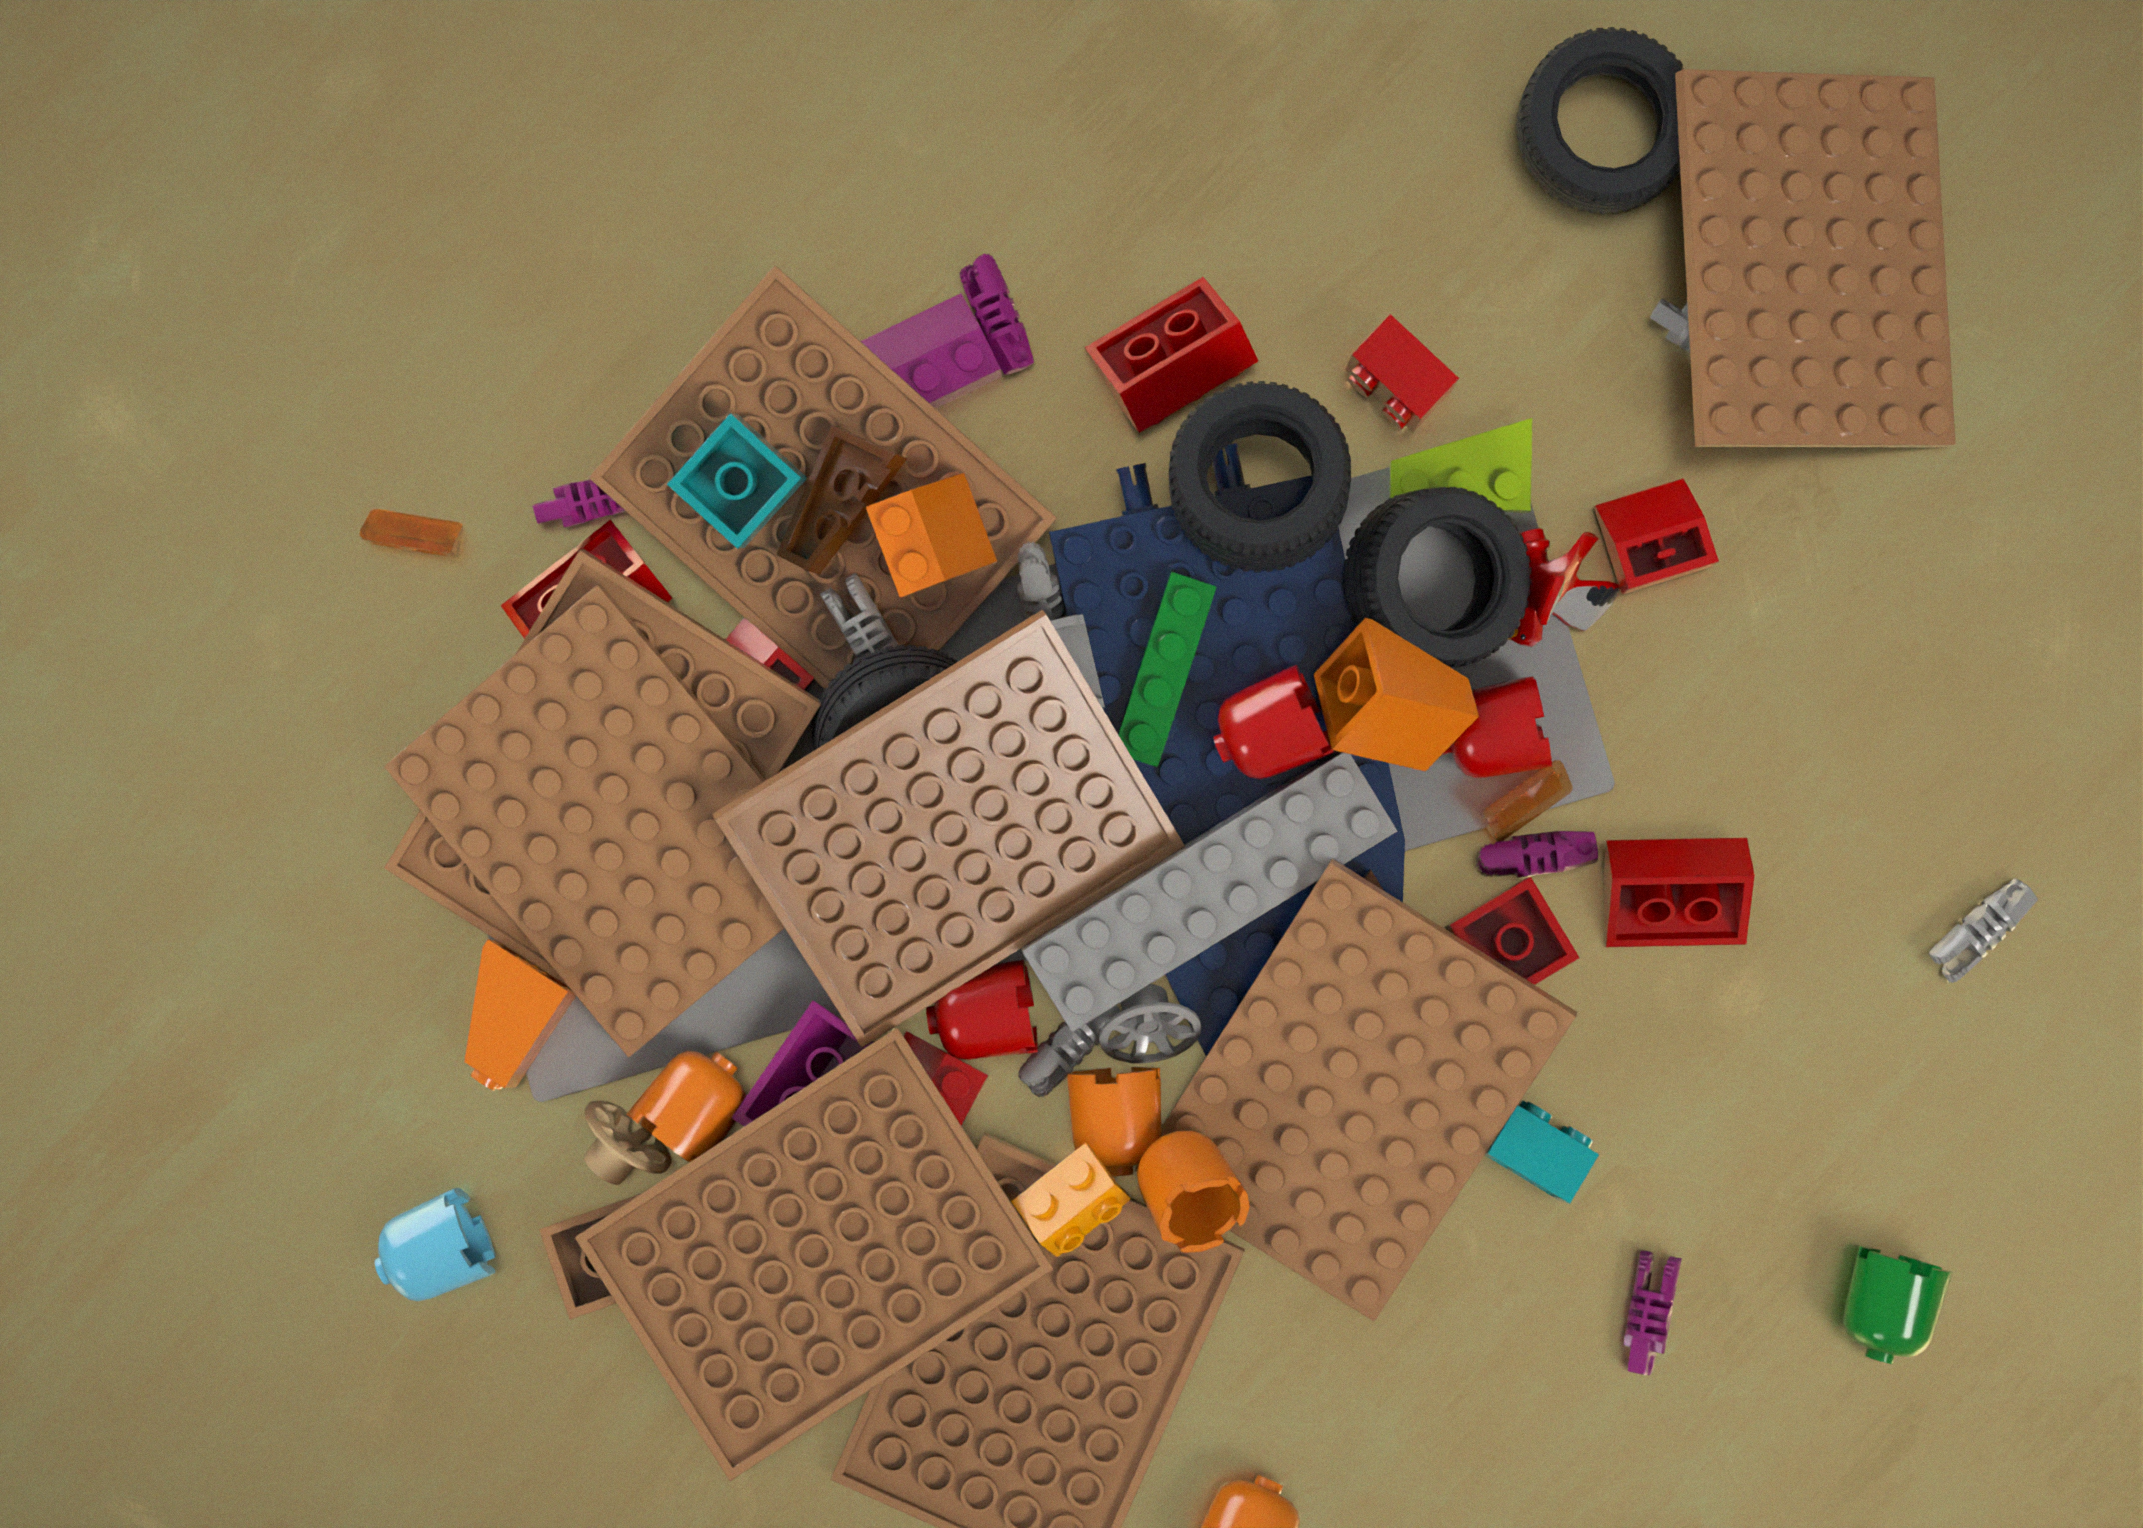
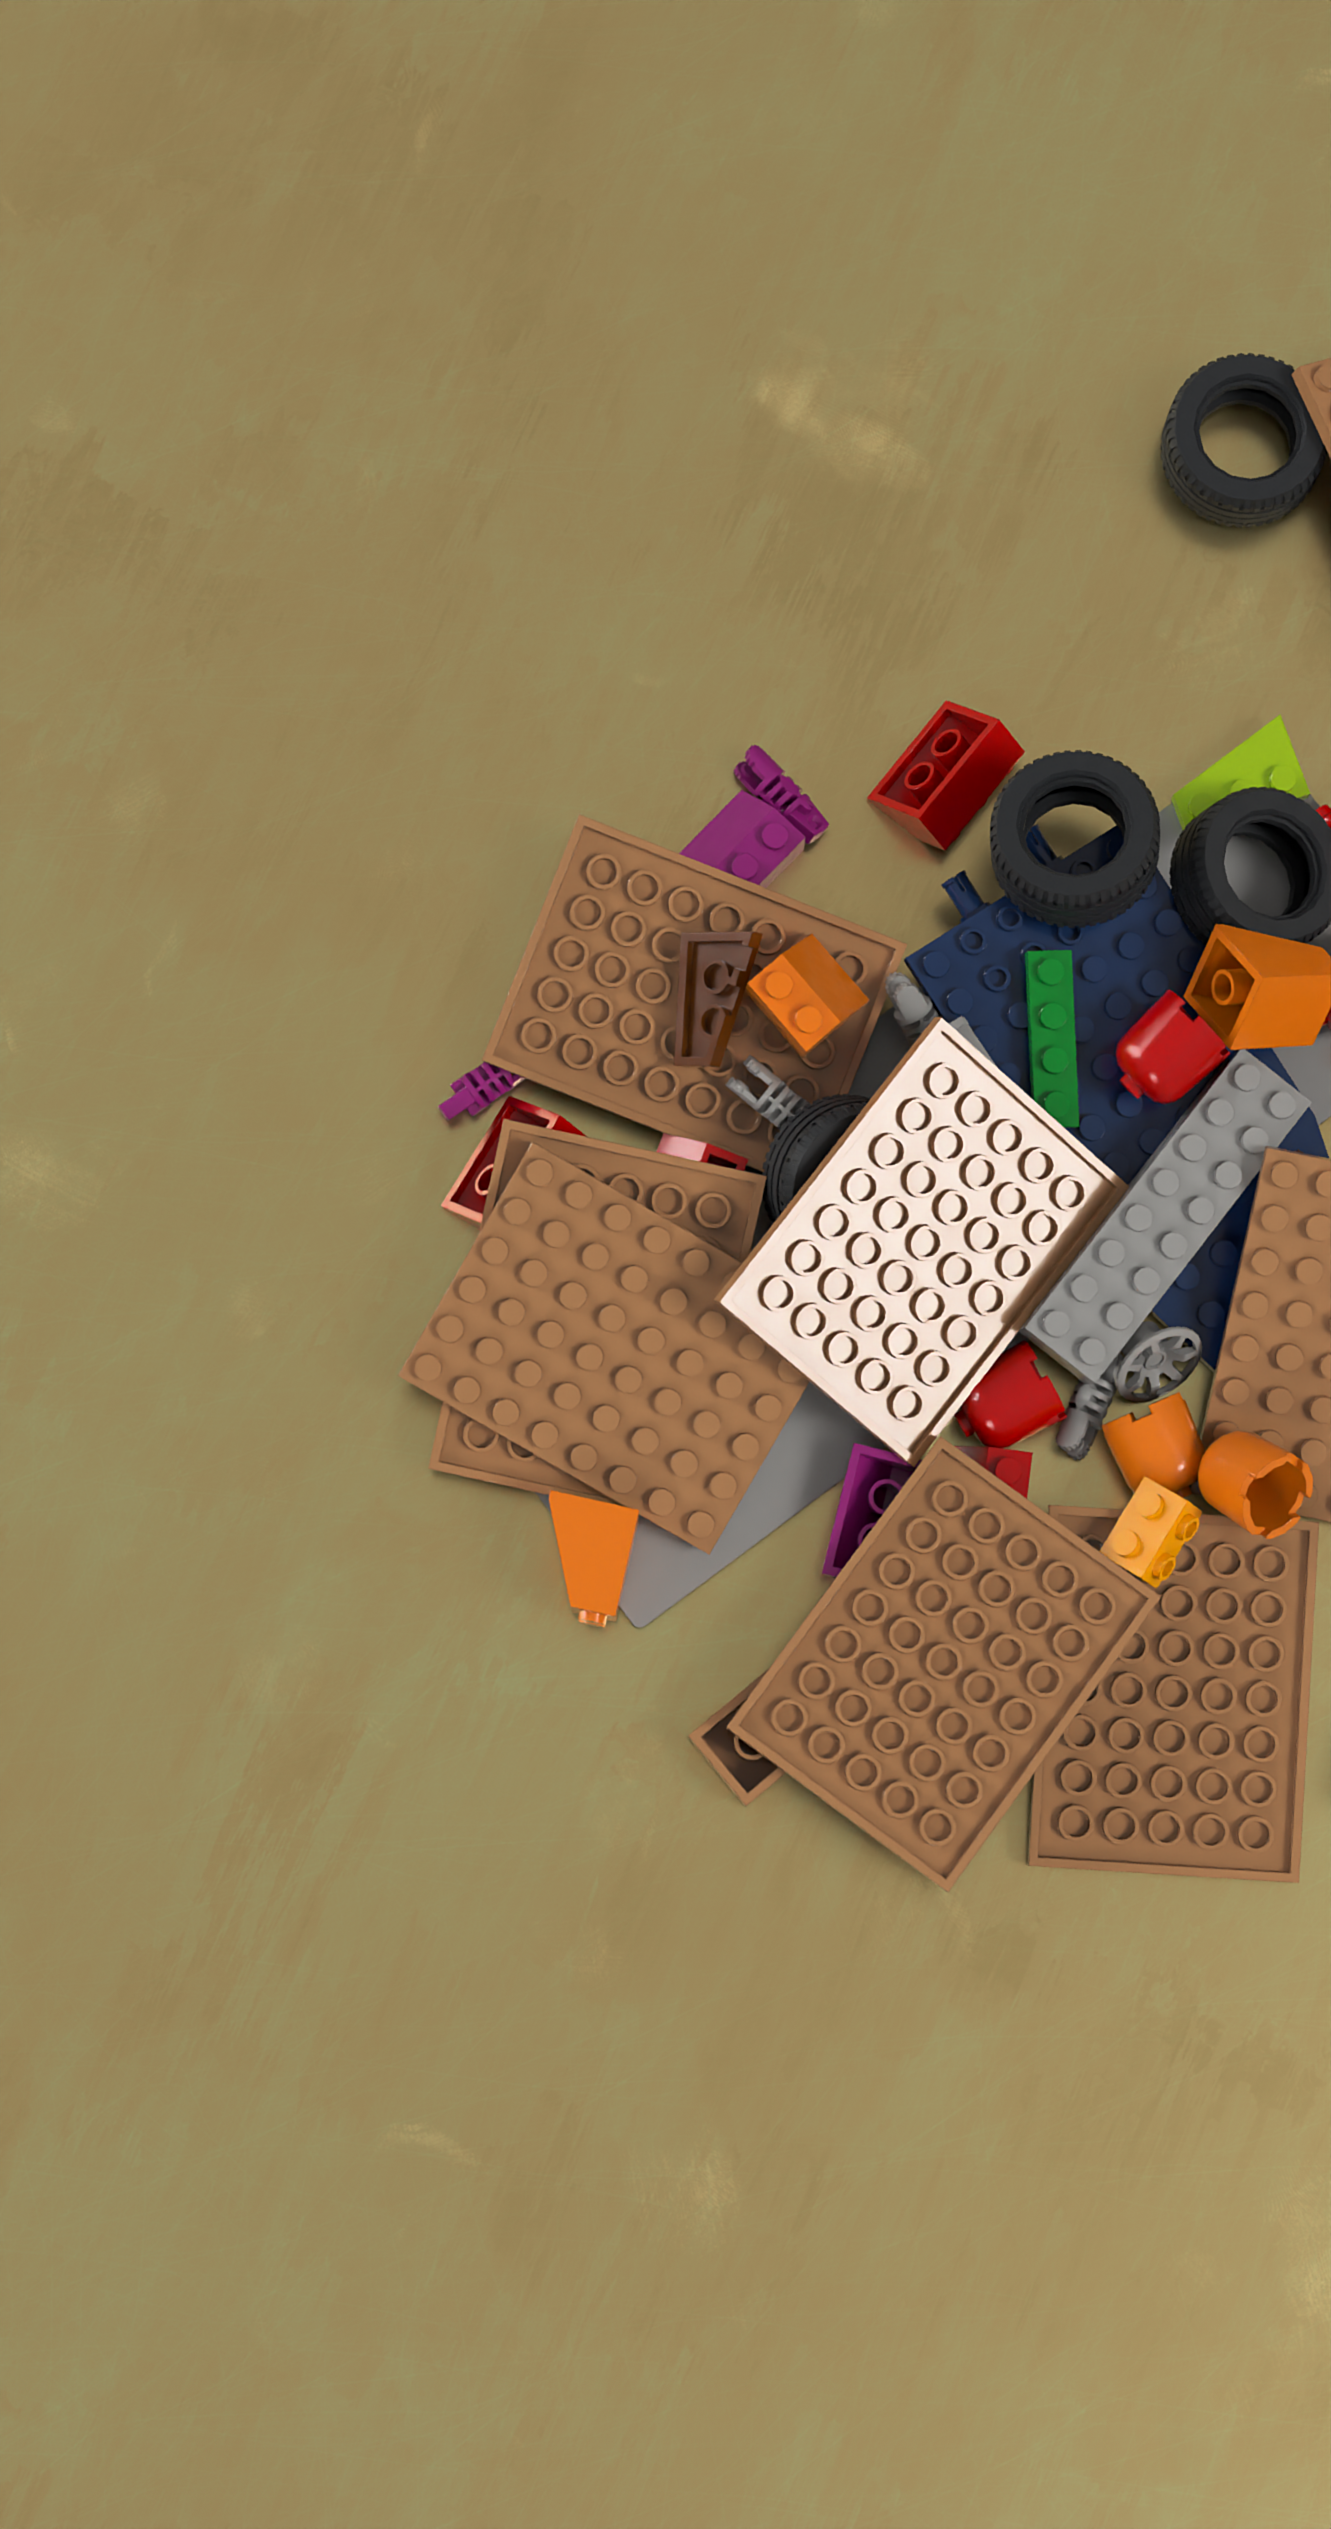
camera: 20 degrees left, 5 degrees down
clear orange slope [359,509,463,558] -> none
medium azure cylinder [374,1188,495,1301] -> none
tan wheel [584,1100,672,1185] -> none
orange cylinder [626,1051,746,1163] -> none
teal brick [667,413,807,549] -> none
red brick [1345,314,1459,432] -> none

